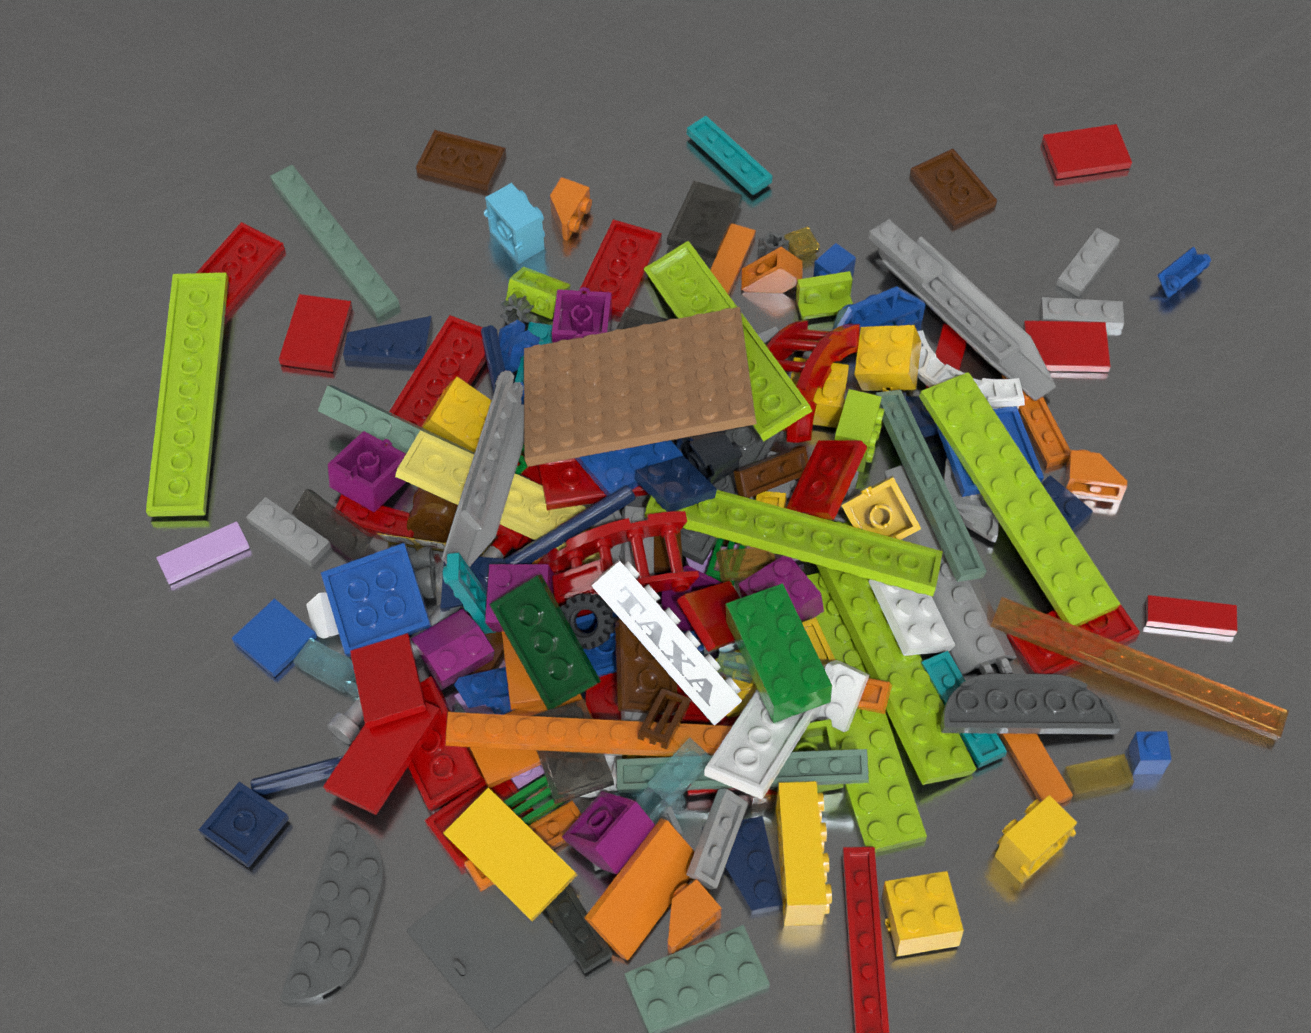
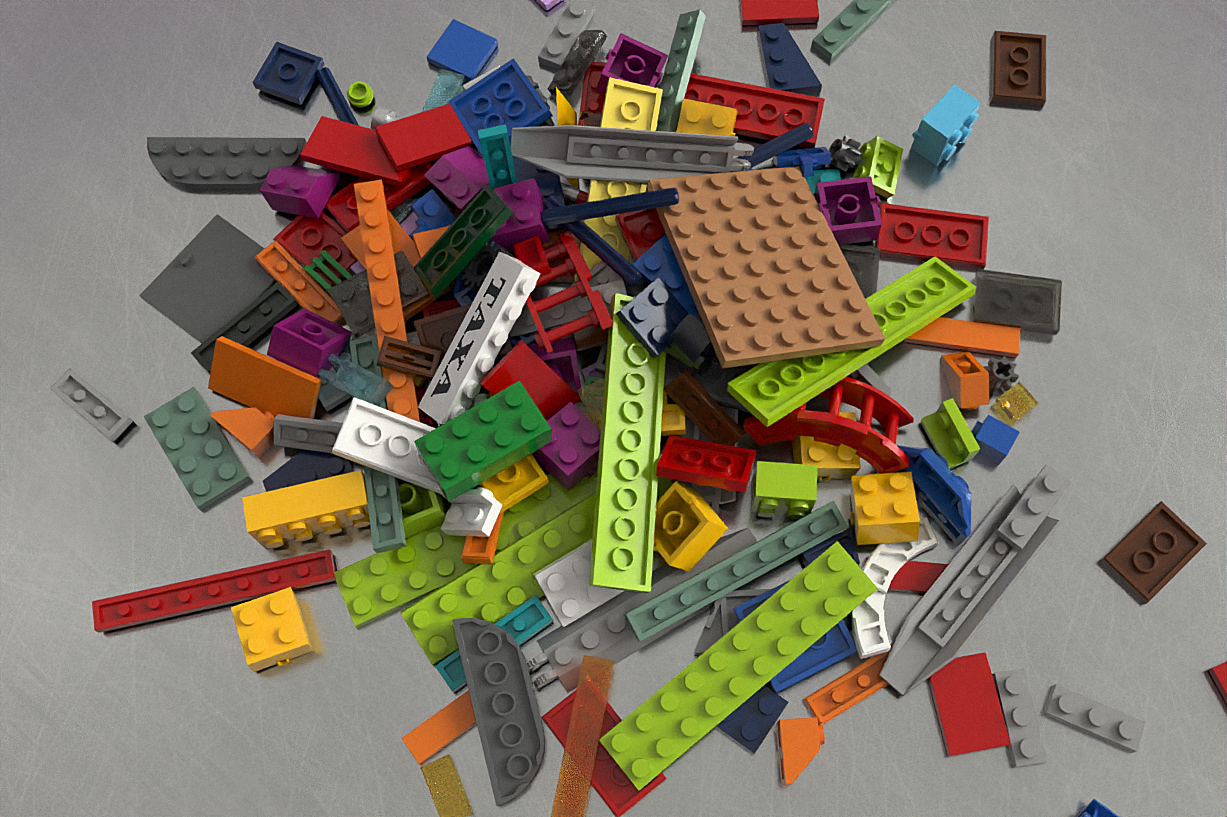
camera: 80 degrees right, 10 degrees up
yellow tile [444,788,577,922] -> none
orange slope [550,177,592,241] -> none
teal plate [687,116,773,195] -> none
yellow brick [995,795,1077,884] -> none
none -> magenta slope [259,165,340,219]
none -> lime plate [347,81,374,107]
none -> dark blue axle [541,187,679,226]

